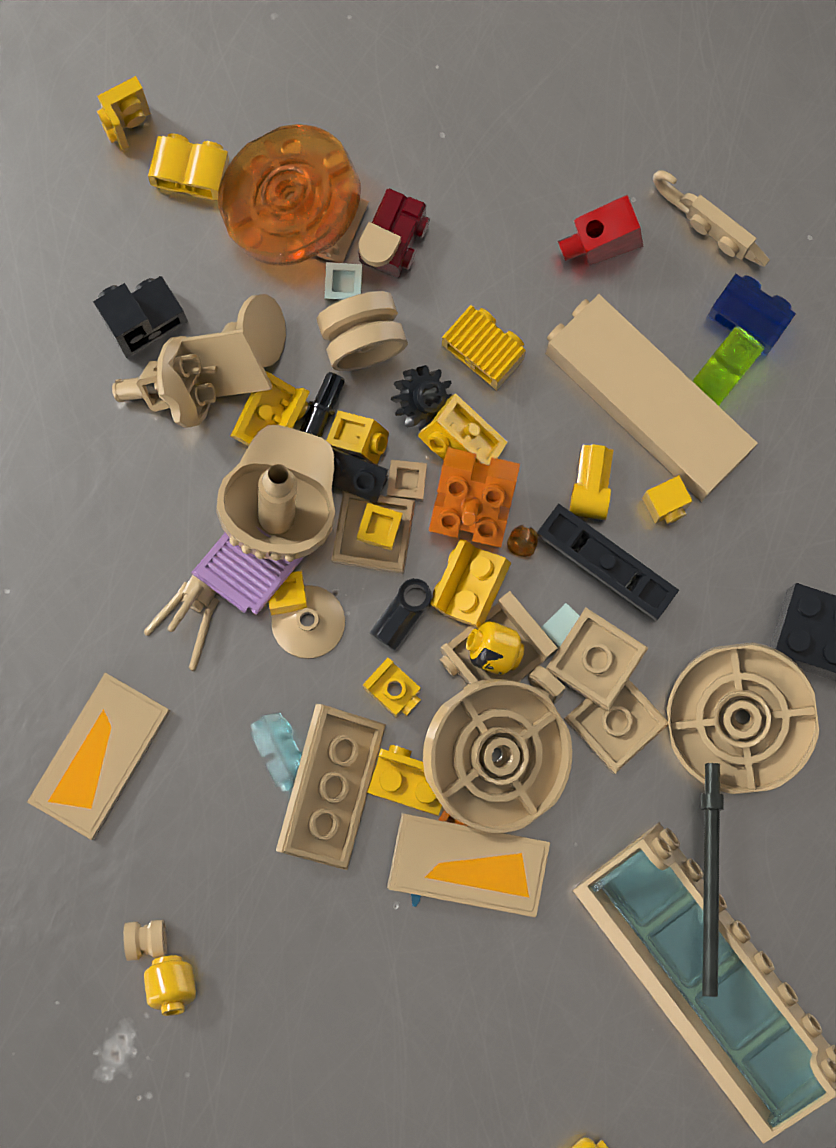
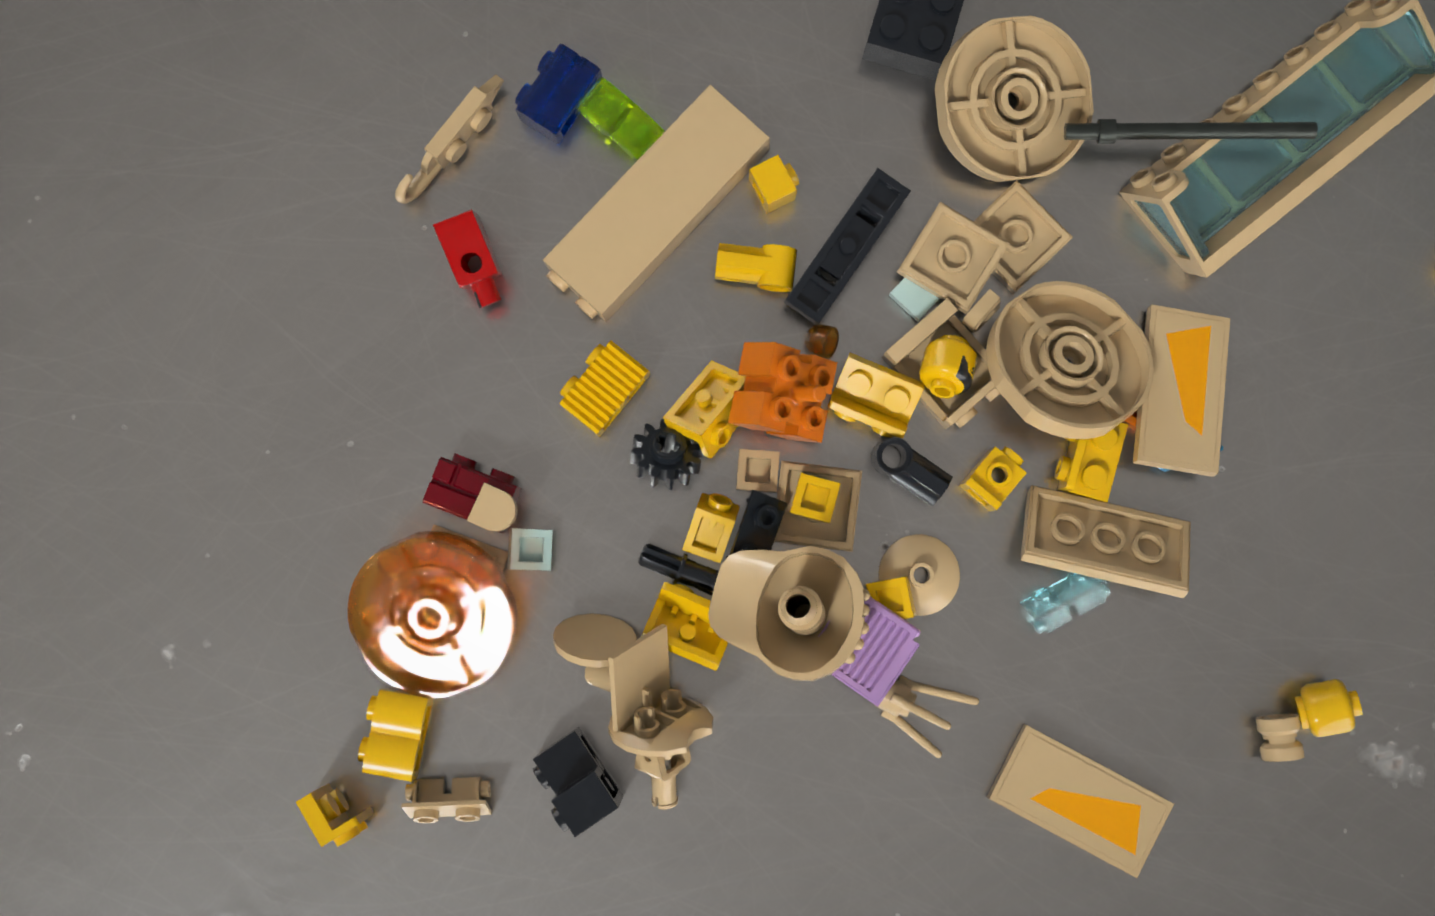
camera: 90 degrees left, 5 degrees up
tan wheel [316,291,408,371] -> none
none -> tan hinge [401,777,492,823]

